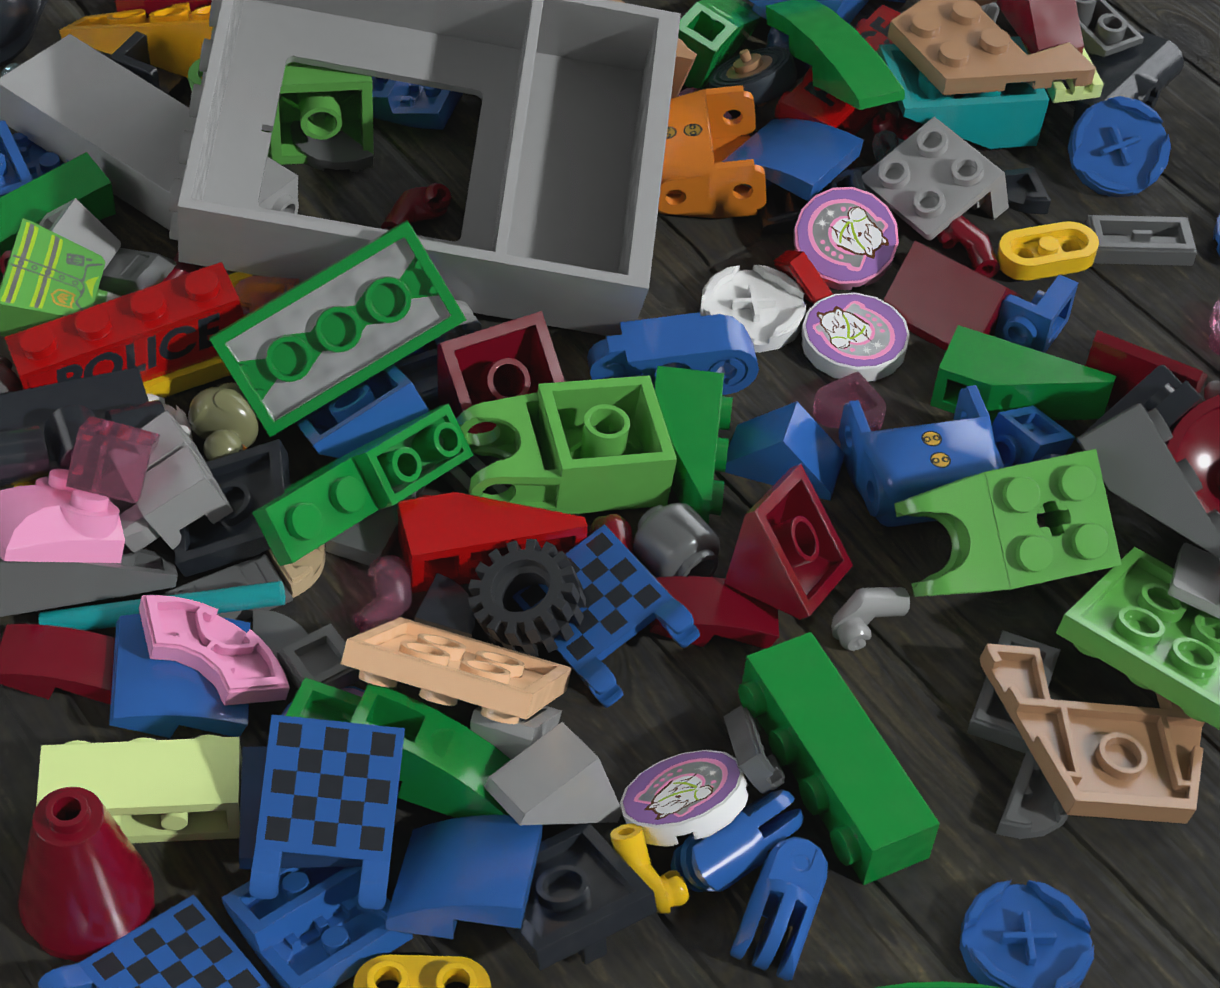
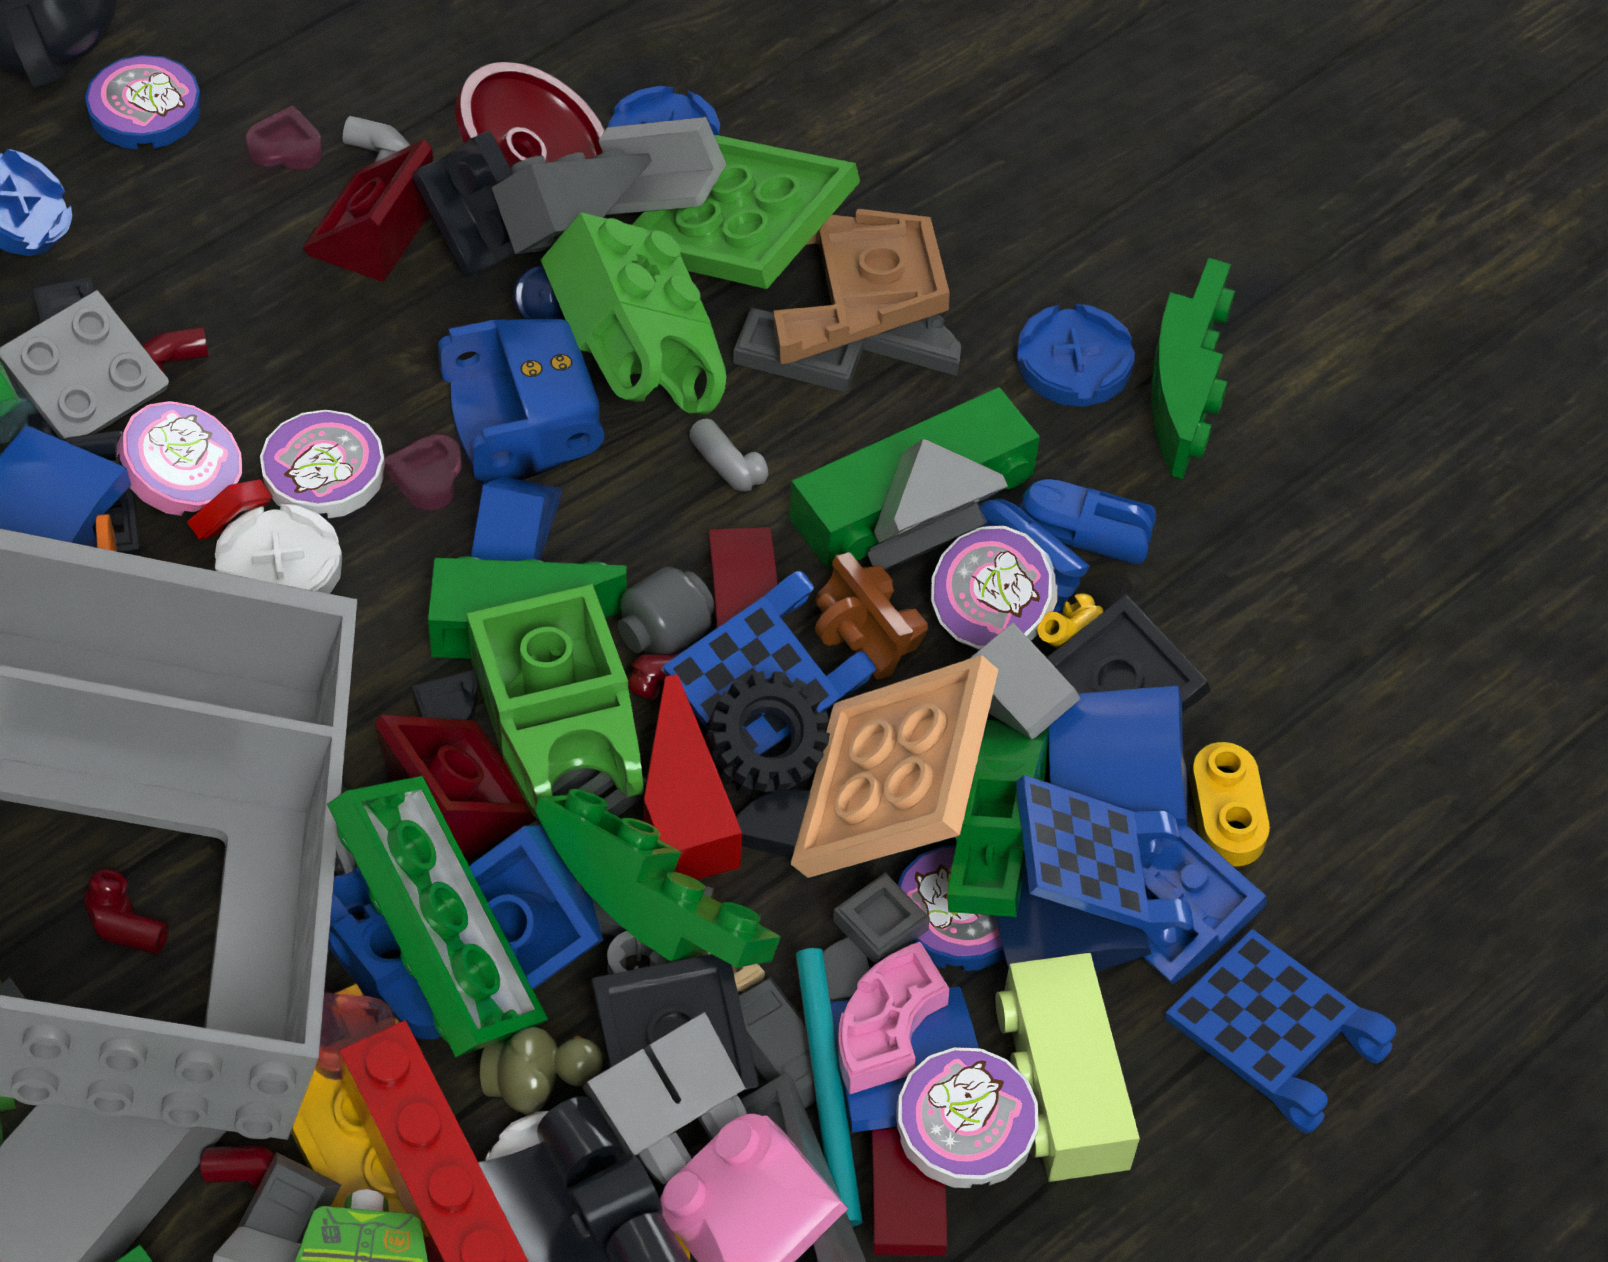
camera: 95 degrees left, 5 degrees up
dark red cone [18,787,155,962] -> none
clear pink panel [66,416,160,503] -> none
clear pink arm [354,555,412,633] -> none
blue piece [587,312,759,395] -> none
dark red slope [724,464,853,619] -> none
dark red slope [883,241,1023,351] -> none
green slope [930,325,1117,422] -> none
blue bracket [992,405,1075,468] -> none
blue bracket [994,274,1078,353] -> none
yellow plate [996,221,1099,281] -> none
dark grey tile [1085,215,1197,266] -> none
none -> dark orange hips [815,552,928,679]
none -> light grey slope [874,439,1008,543]
none -> tile [896,1047,1039,1188]

